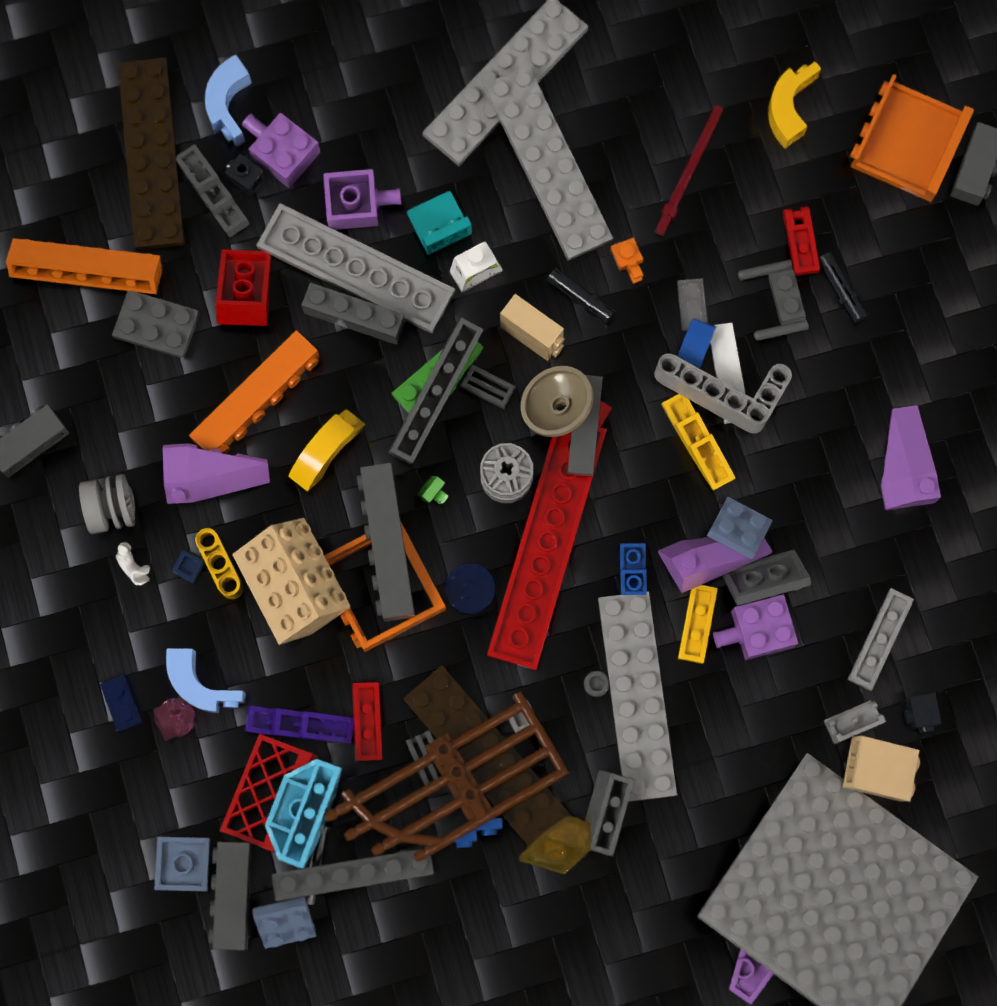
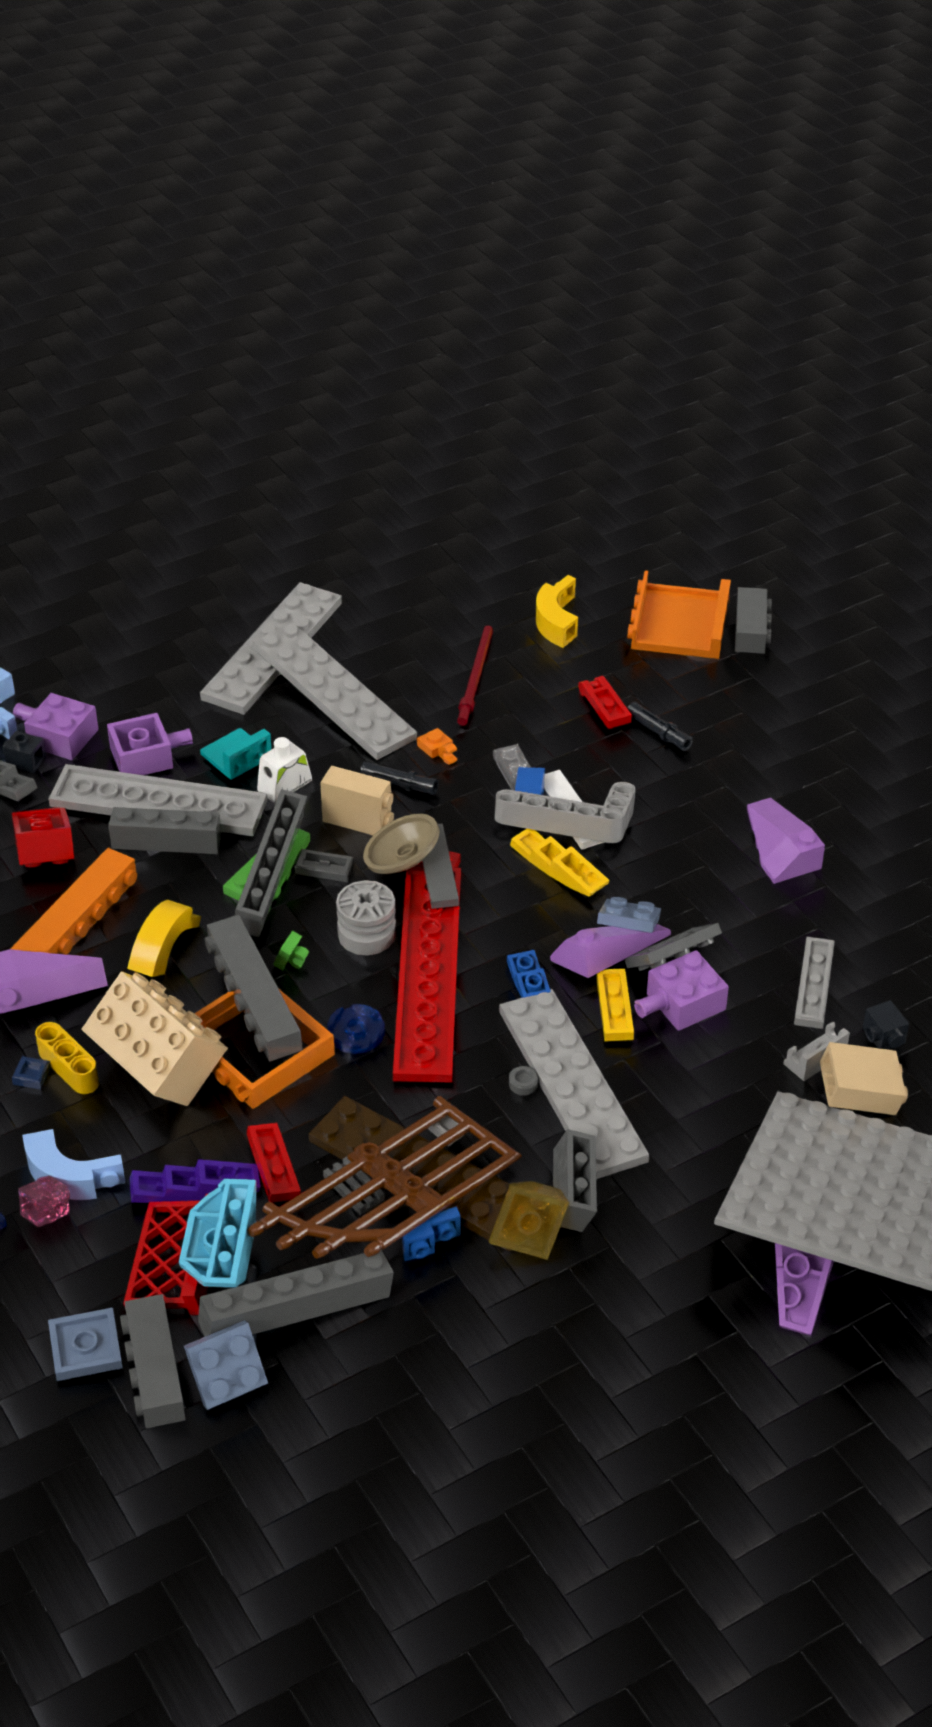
camera: 15 degrees left, 35 degrees down
dark grey plate [738,260,808,341] -> none

